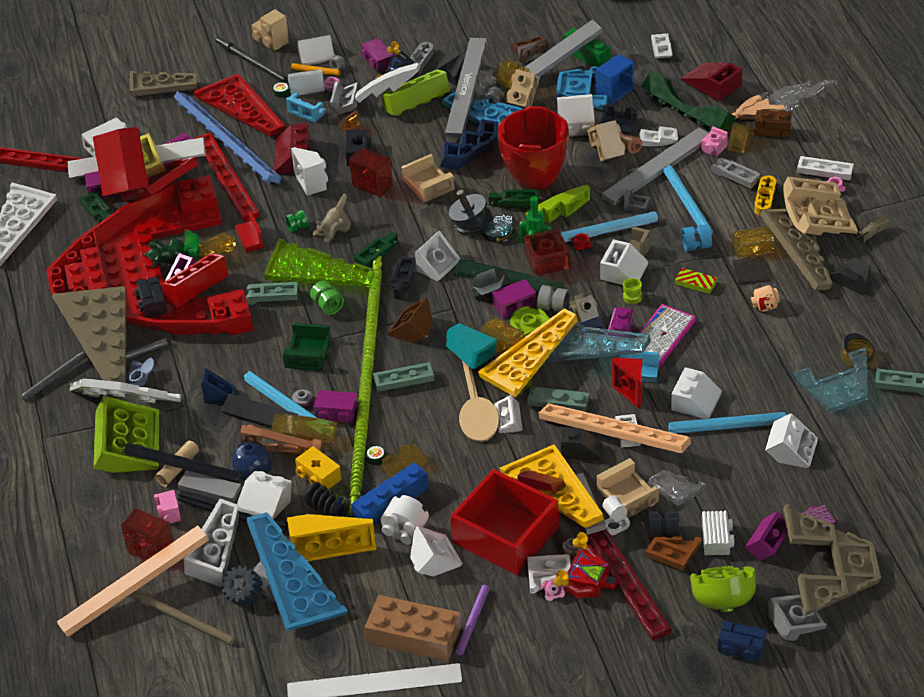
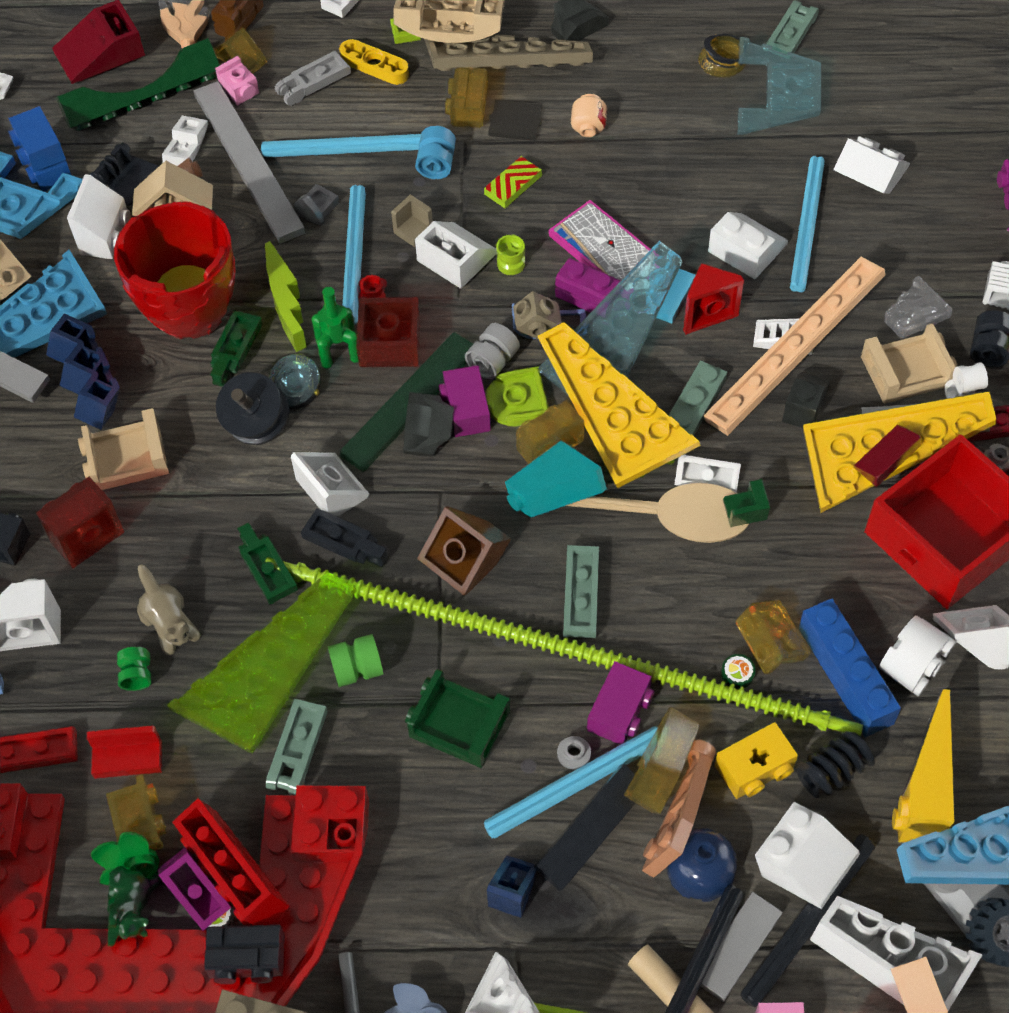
camera: 75 degrees left, 15 degrees up
none -> dark green panel [723,479,770,527]

